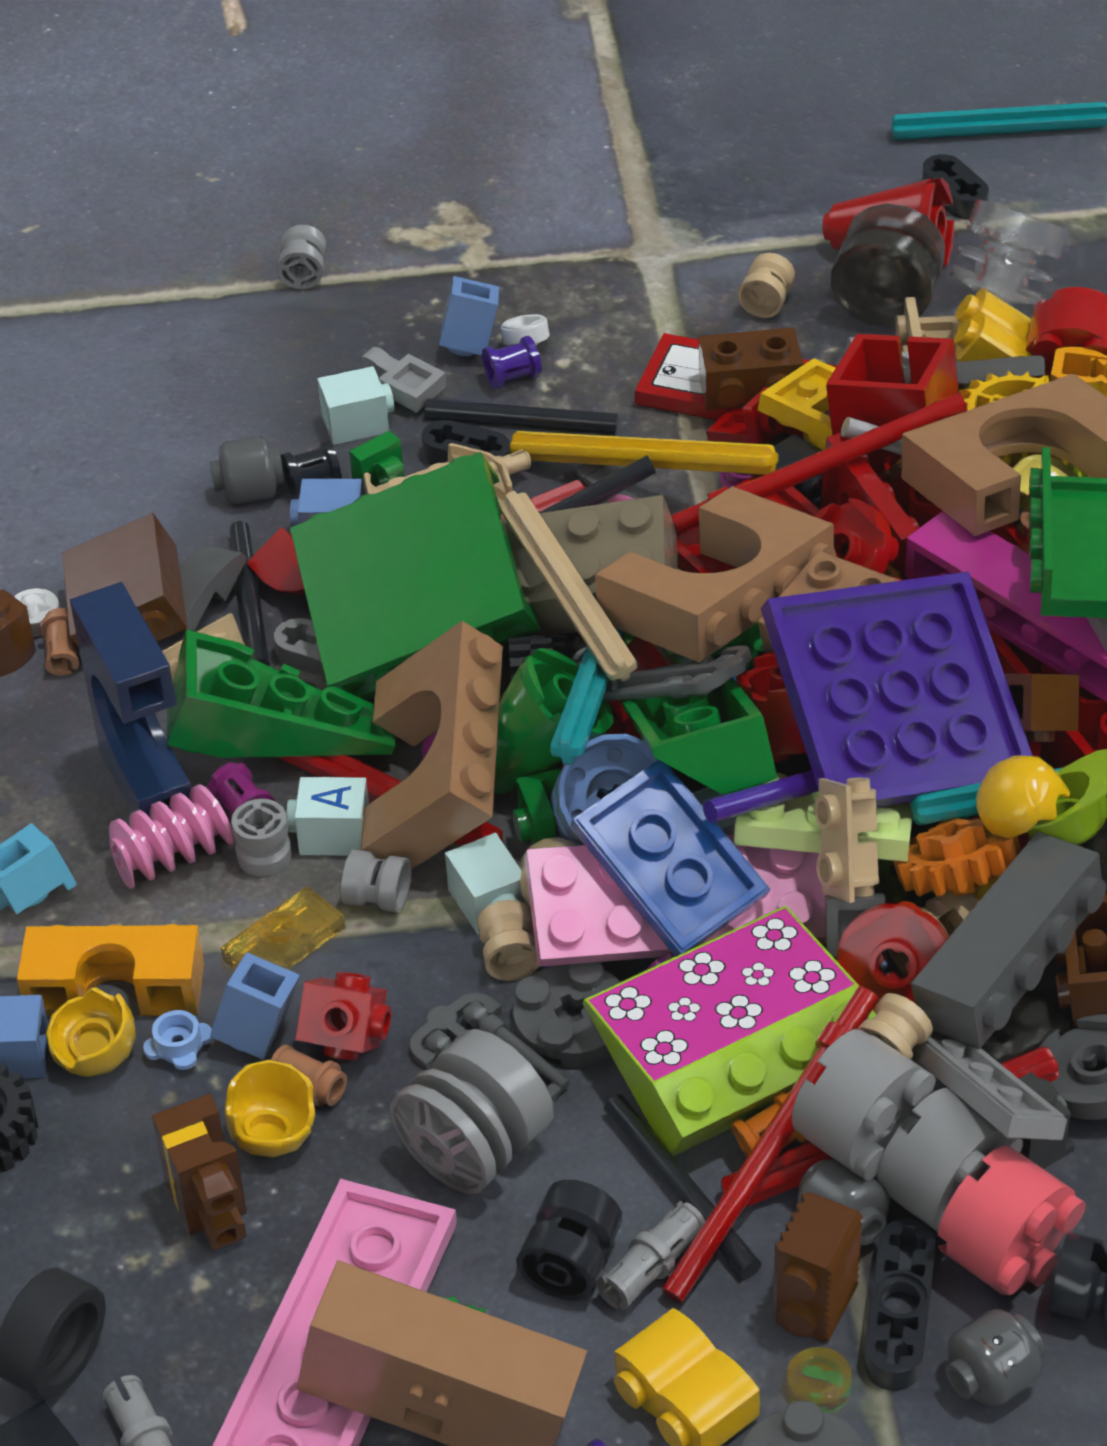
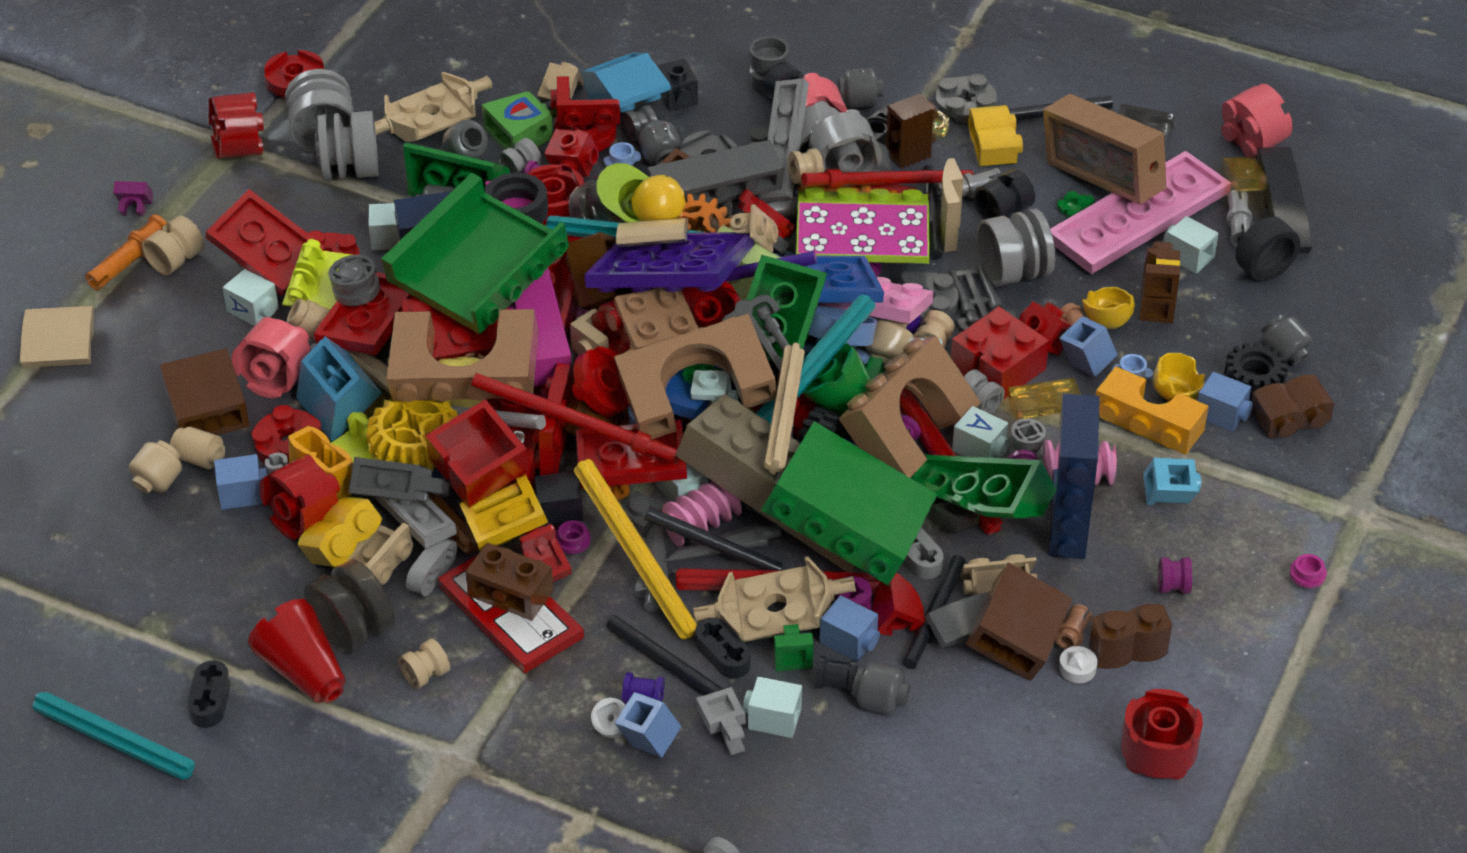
camera: 150 degrees left, 0 degrees up
clear wheel [949,198,1070,305] -> none
none -> tan slope [616,218,689,247]
none -> tan slope [940,158,964,253]
none -> red piece [951,306,1049,400]
none -> light aqua brick [1164,216,1219,274]

